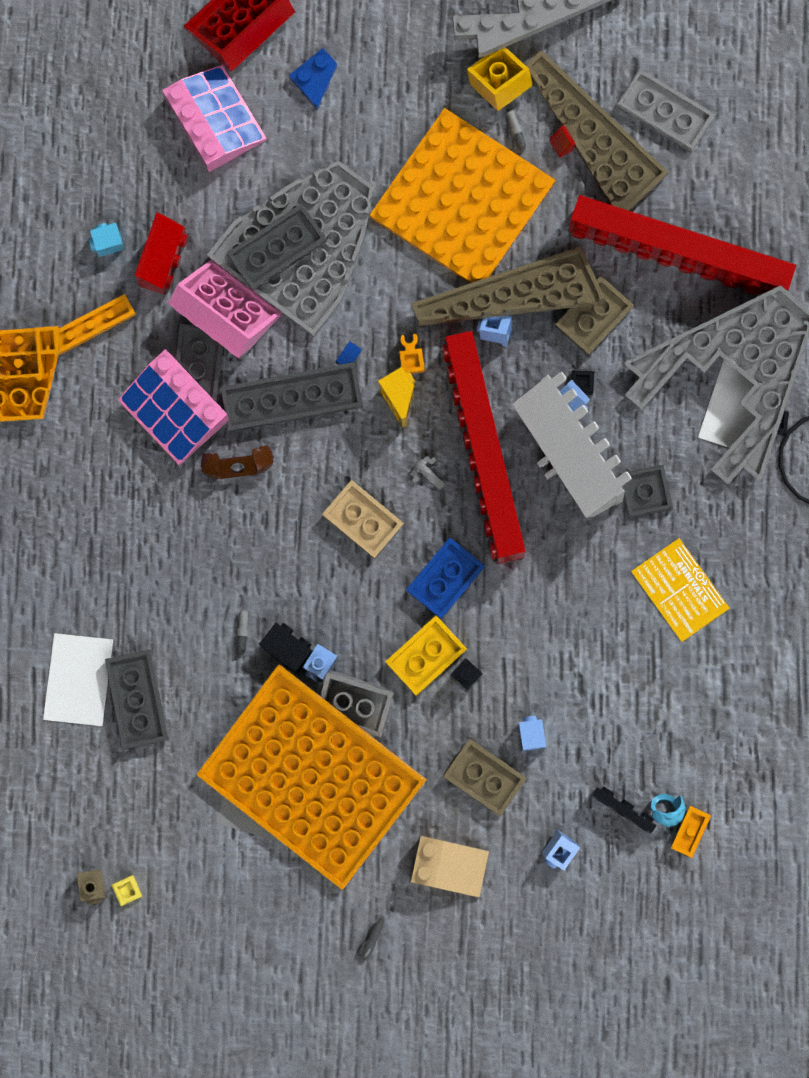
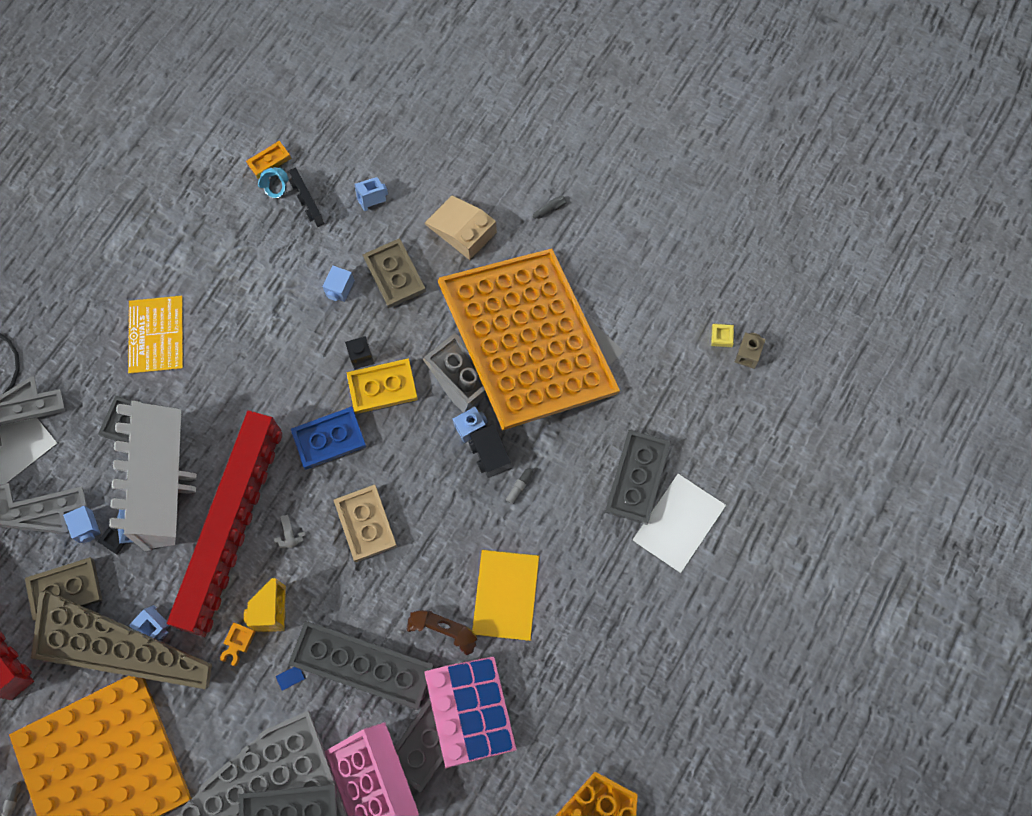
camera: 150 degrees left, 10 degrees down
none -> light blue brick [63,506,101,543]
none -> yellow sticker [472,550,539,641]

